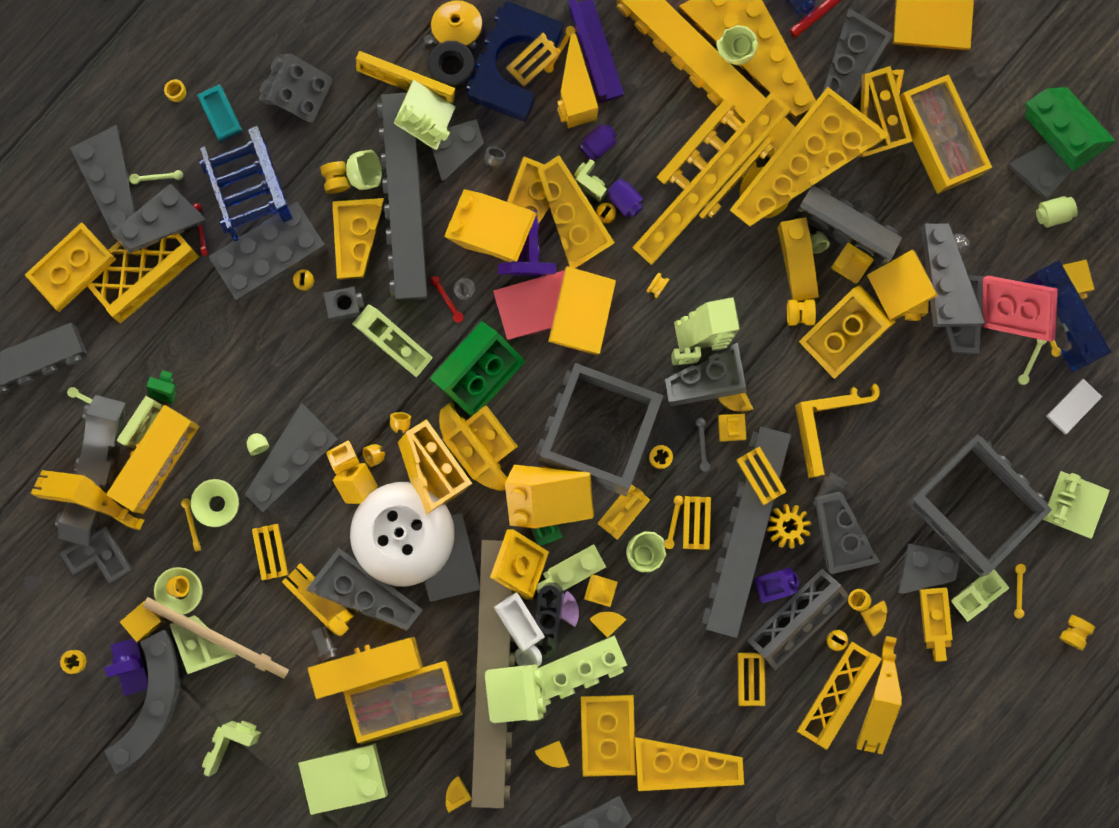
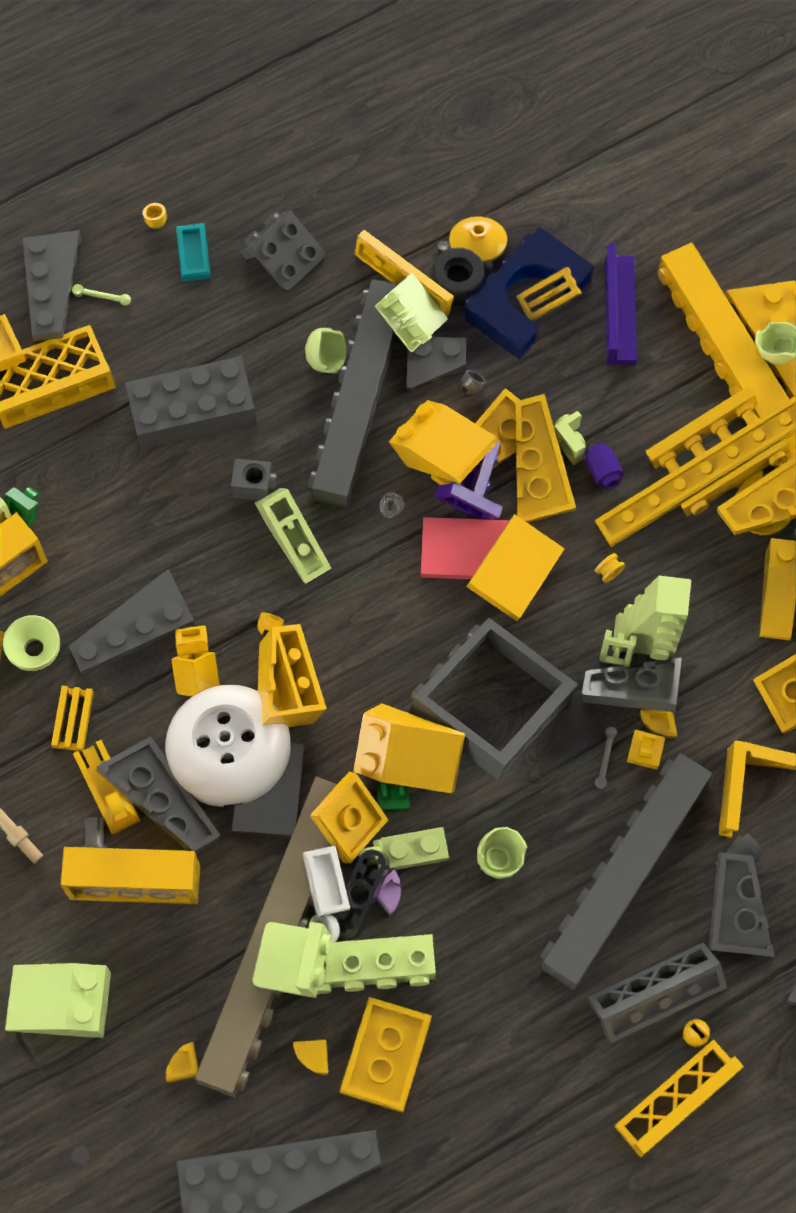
camera: 20 degrees right, 15 degrees down
dark grey wing [112,184,206,253] -> none
red hinge [193,203,208,256] -> none
clear blue fence [199,126,293,242] -> none
yellowish green hinge [247,433,270,456] -> none
yellow hinge [293,269,314,291] -> none
yellow wheel [320,161,351,194] -> none
yellow wing [332,198,385,280] -> none
clear brick [343,661,463,745] -> none
yellow hinge [363,444,385,467] -> none
red hinge [430,276,464,323] -> none
green slope [430,321,526,417] -> none
yellow plate [439,401,518,491] -> none
yellow hinge [544,26,576,73] -> none
yellow slope [557,34,598,128] -> none
dark purple brick [578,124,617,160] -> none
yellow tile [584,574,618,607] -> none
yellow tile [590,612,626,638] -> none
yellow hinge [596,203,616,224] -> none
yellow hinge [597,484,650,540] -> none
yellow wing [635,737,744,791] -> none
yellow bush [649,445,673,469] -> none
yellow hinge [664,496,684,549] -> none
yellow tile [683,496,711,550] -> none
yellow tile [736,446,786,505] -> none
yellow tile [738,653,765,706] -> none
dark purple bracket [754,567,799,603] -> none
yellow gear [766,504,811,549] -> none
yellow wheel [787,299,816,326] -> none
yellow hinge [848,589,871,611] -> none
yellow hinge [856,636,901,754] -> none
yellow tile [860,601,887,636] -> none

